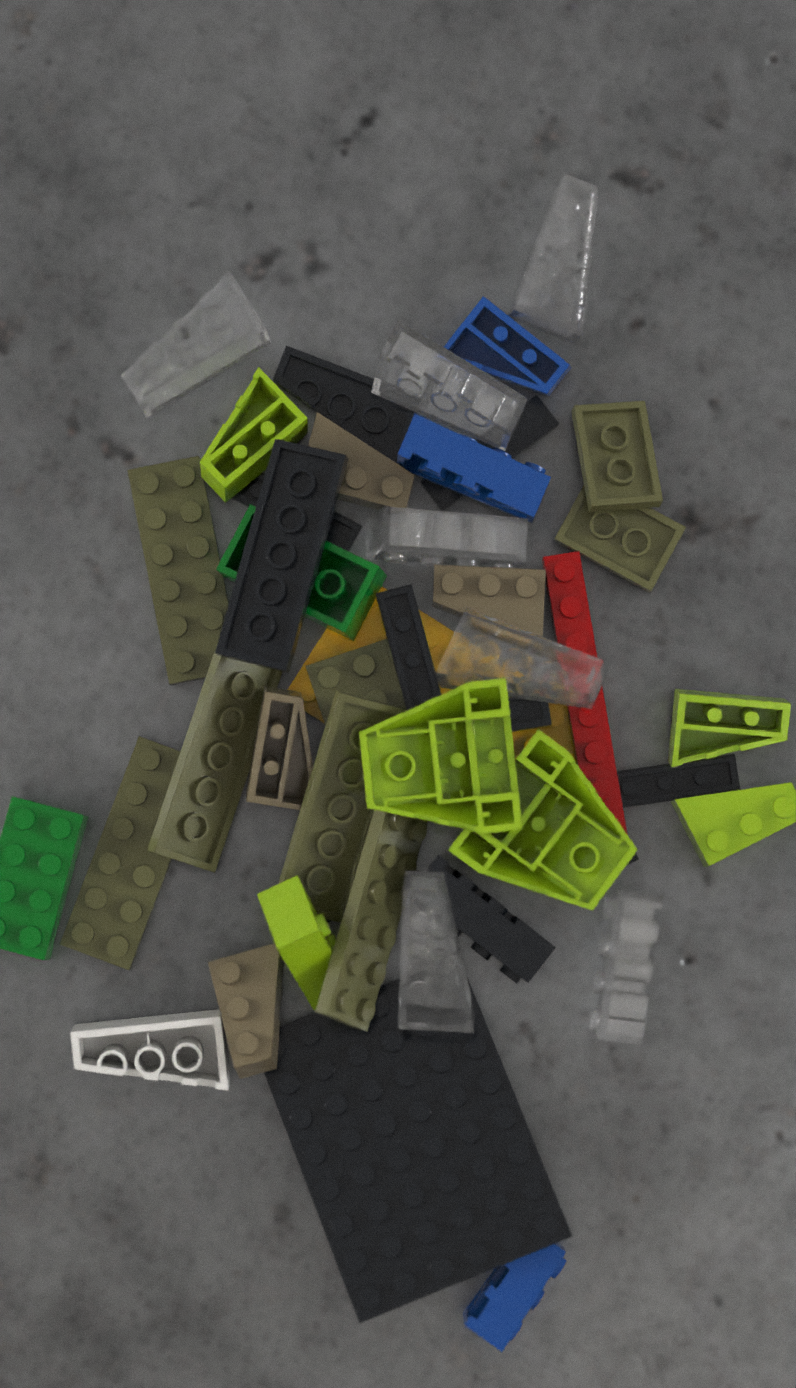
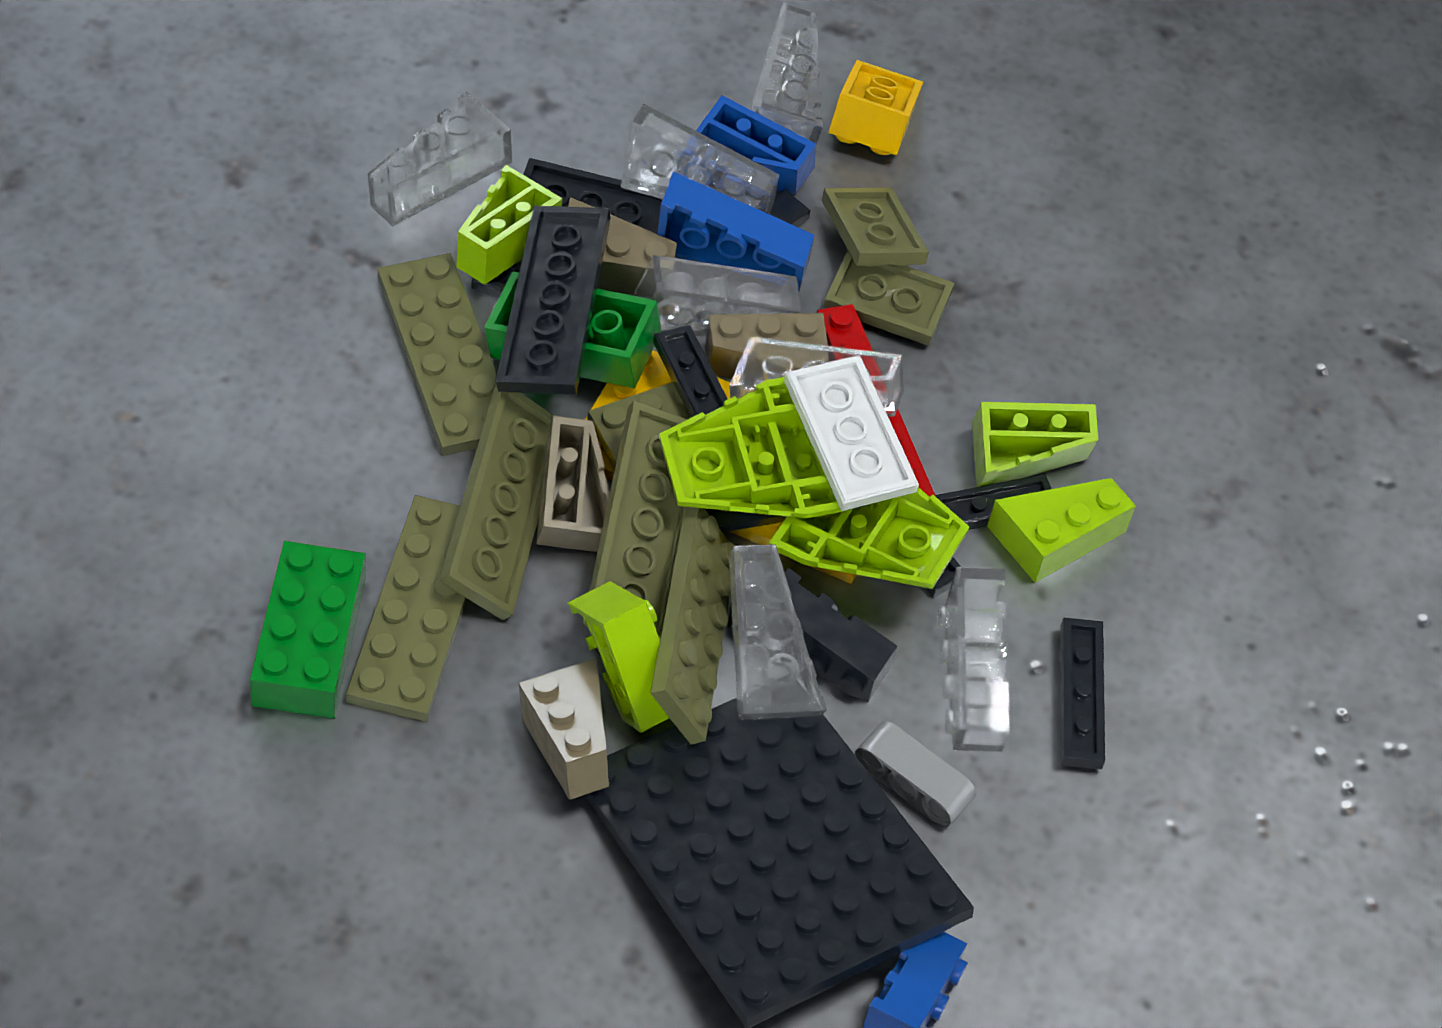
camera: 15 degrees left, 30 degrees down
white wedge [70,1009,230,1091] -> none
none -> white tile [784,355,919,511]
none -> yellow slope [828,60,923,156]
none -> light grey beam [855,721,976,826]
none -> black plate [1060,617,1105,770]

